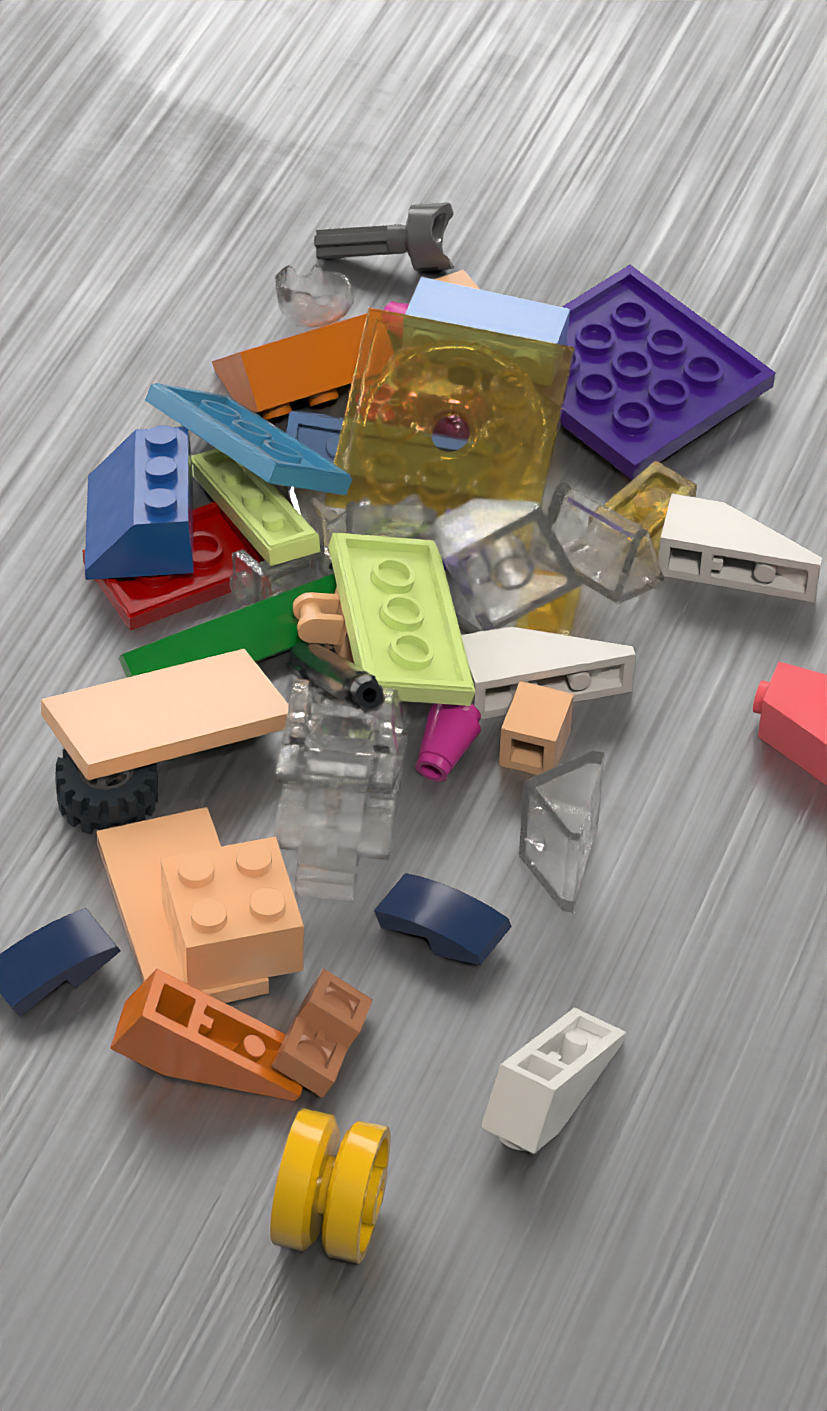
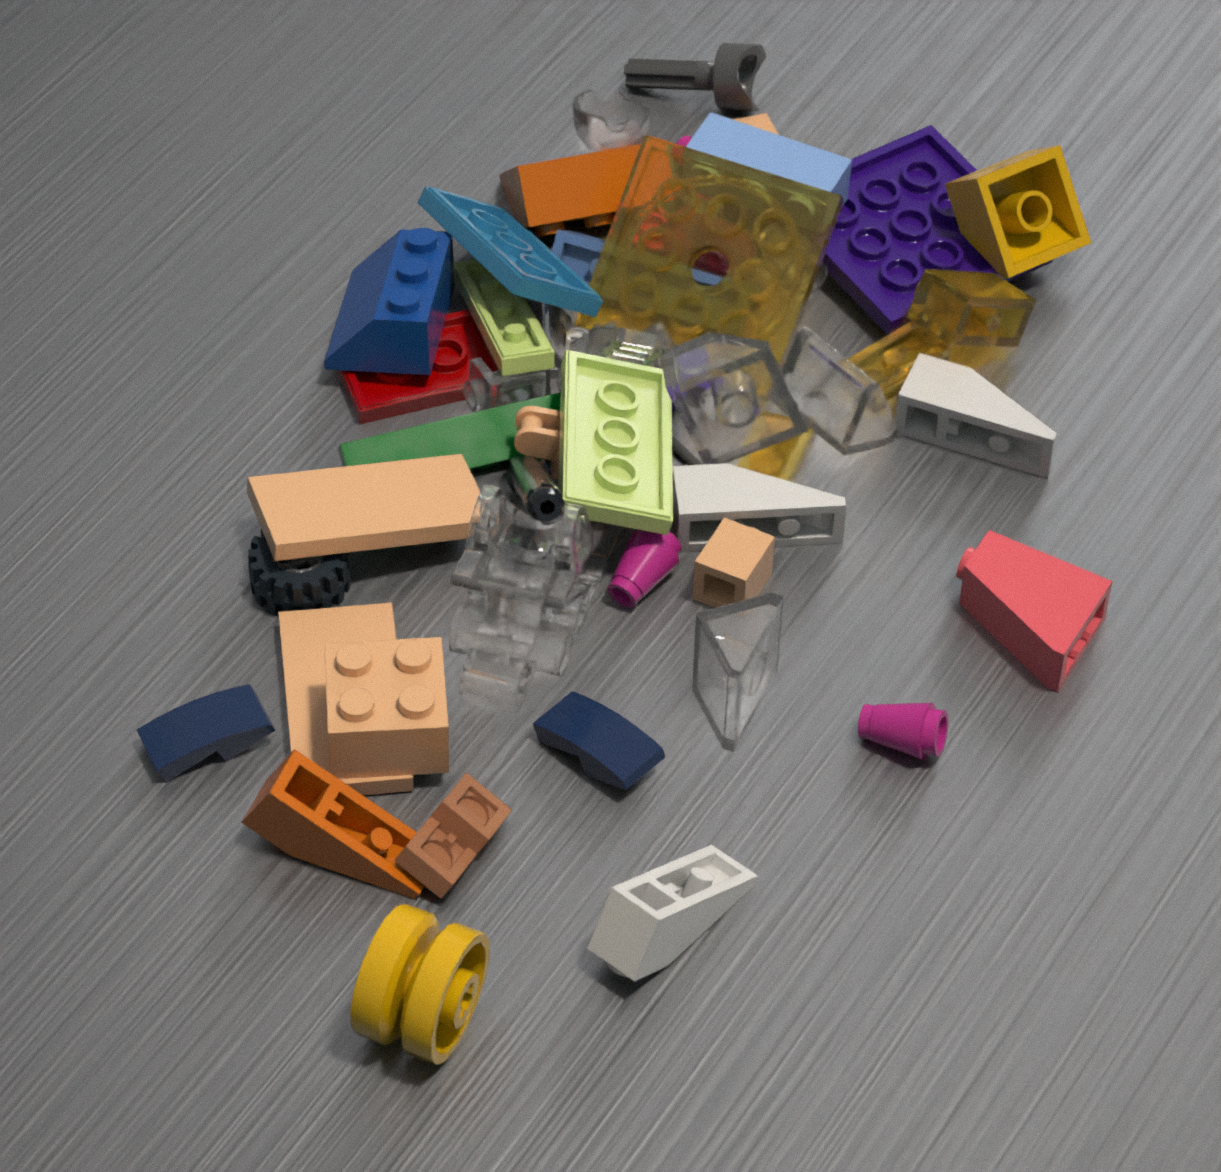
camera: 10 degrees right, 0 degrees up
none -> dark pink cone [858,702,948,760]
none -> clear yellow brick [907,269,1036,347]
none -> yellow slope [945,145,1092,278]

